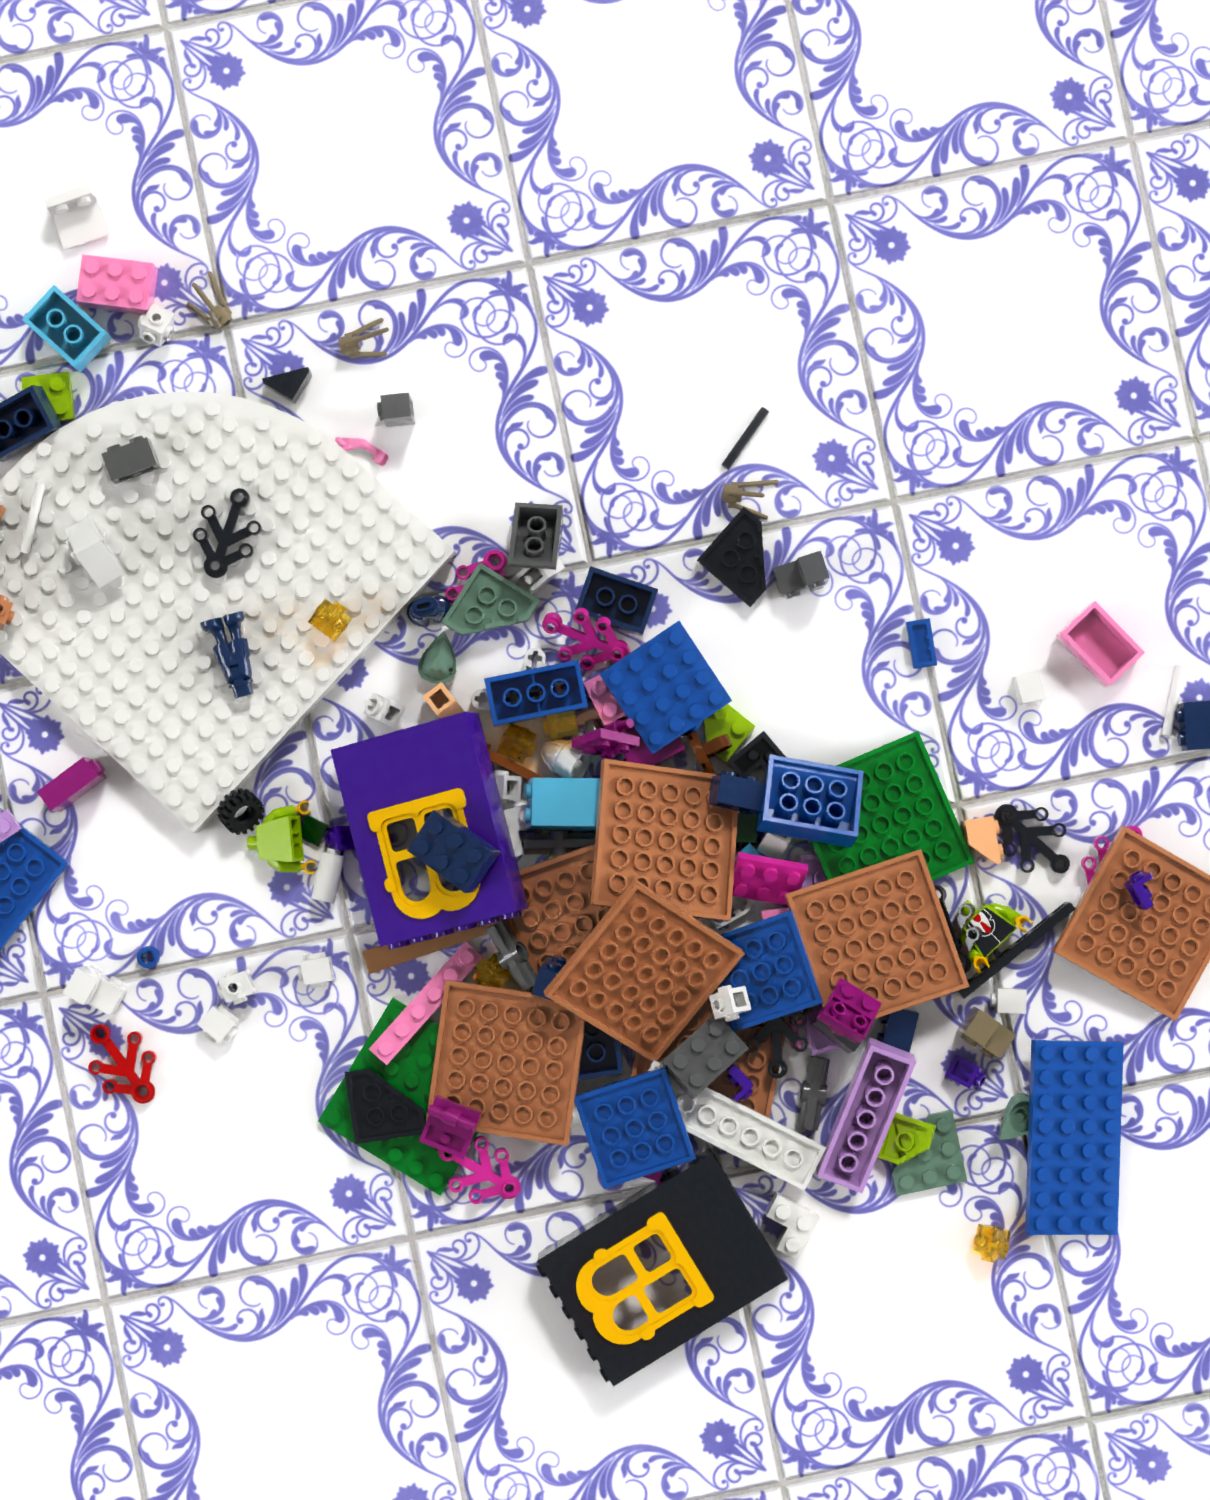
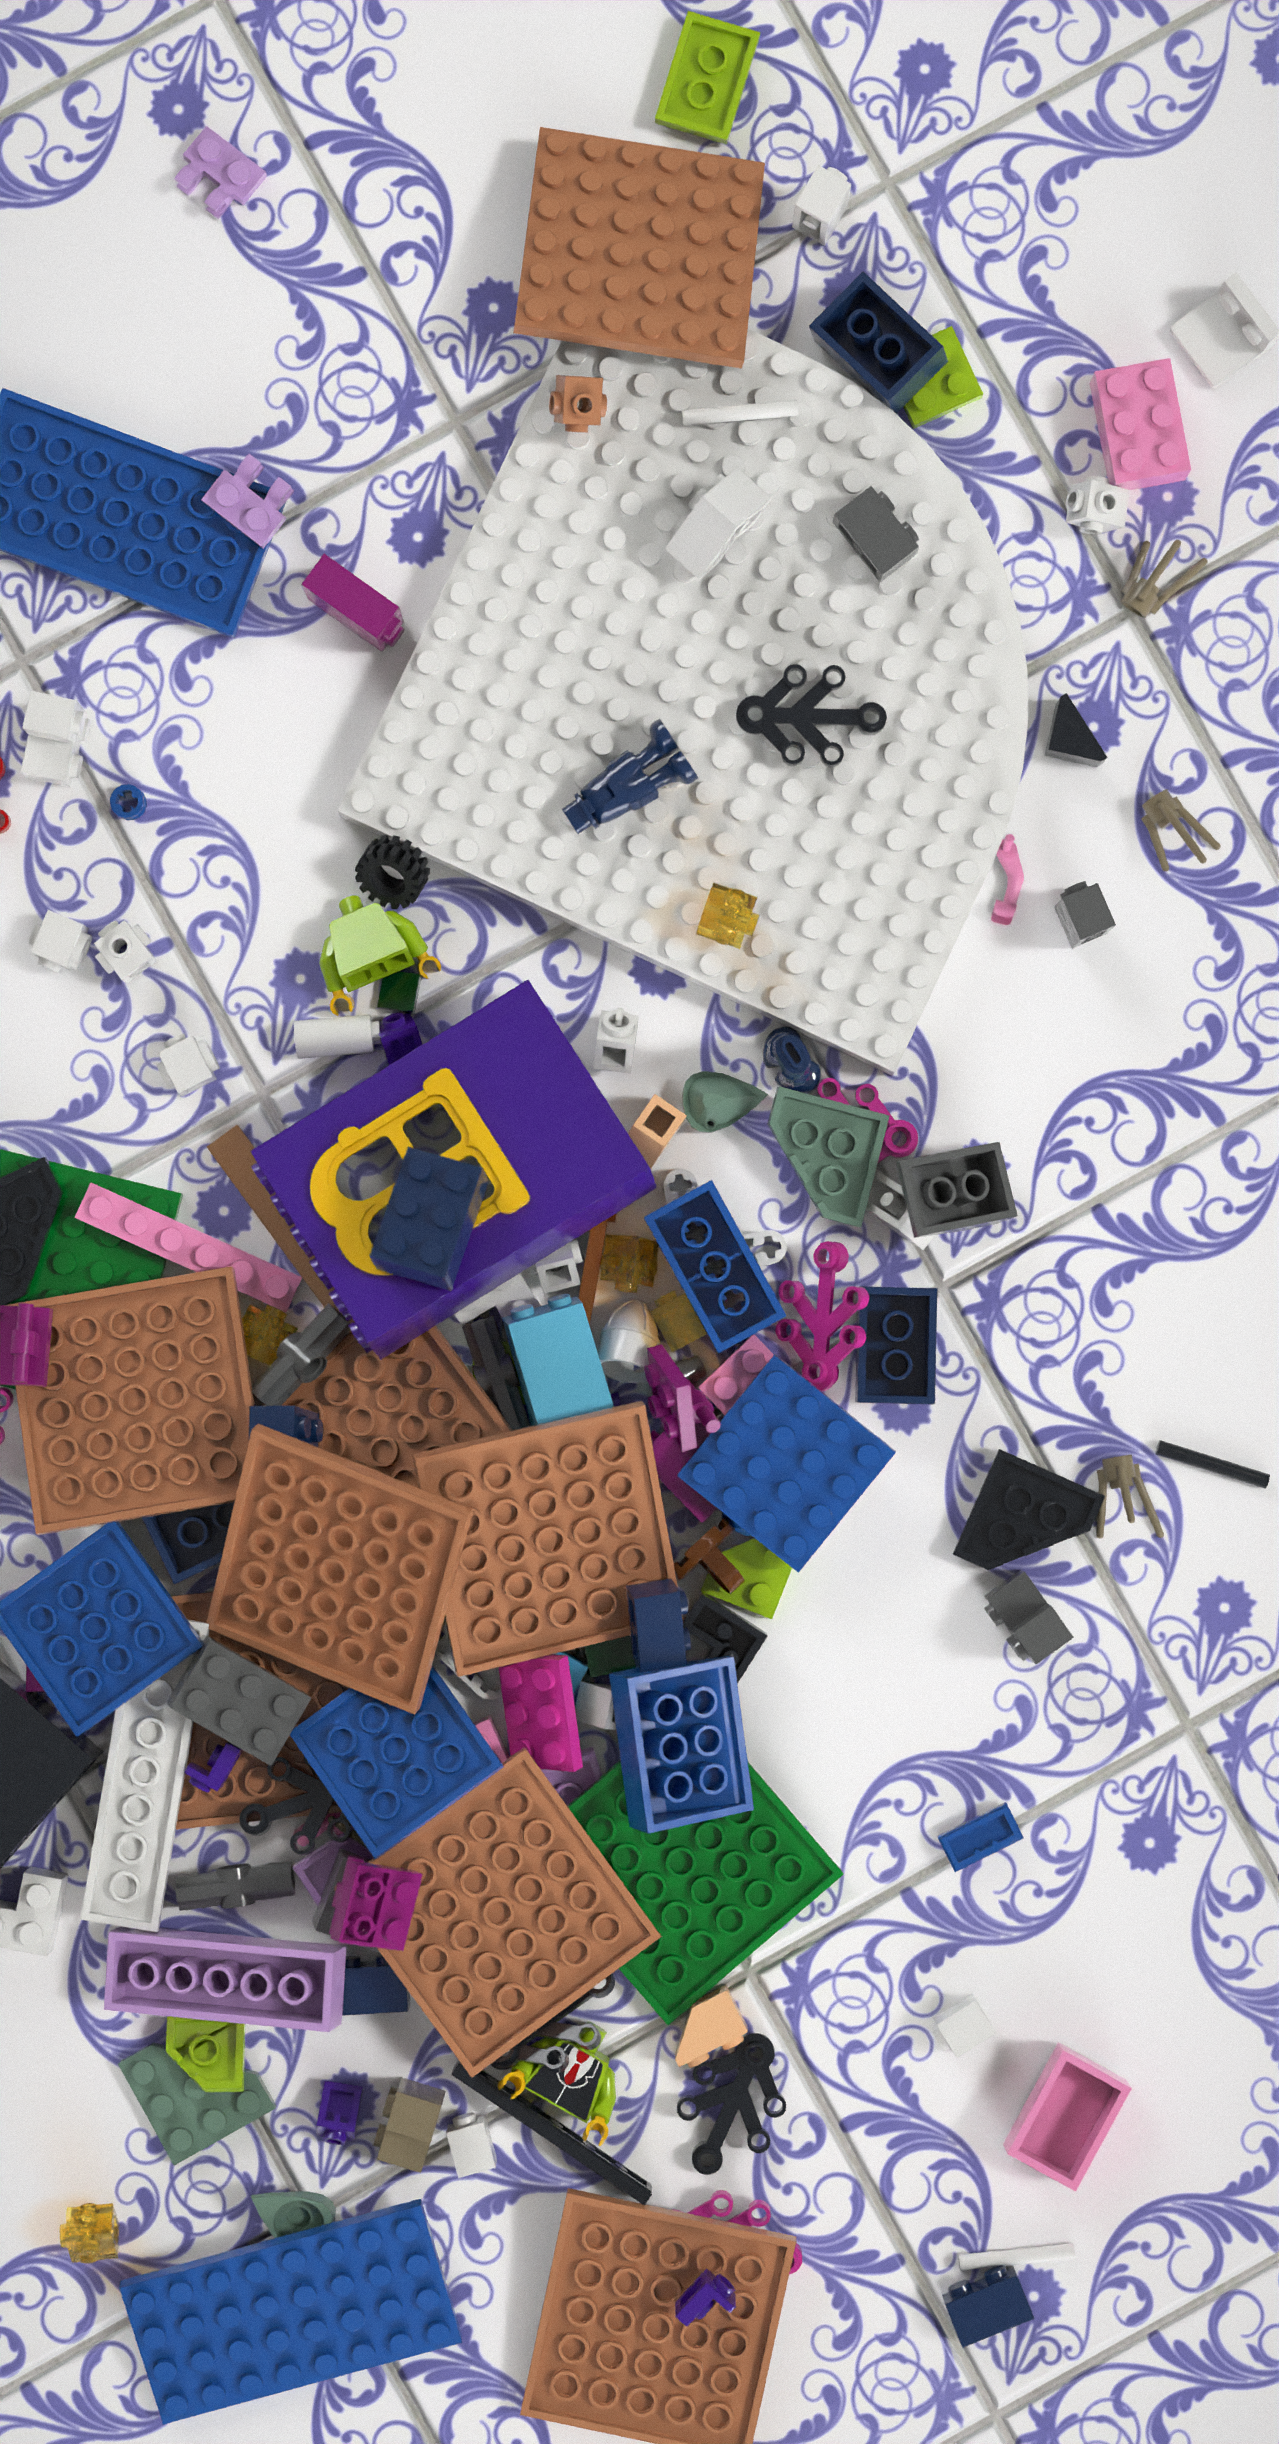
camera: 75 degrees right, 0 degrees up
medium azure brick [22,285,112,373] -> none
white brick [709,985,751,1022] -> none

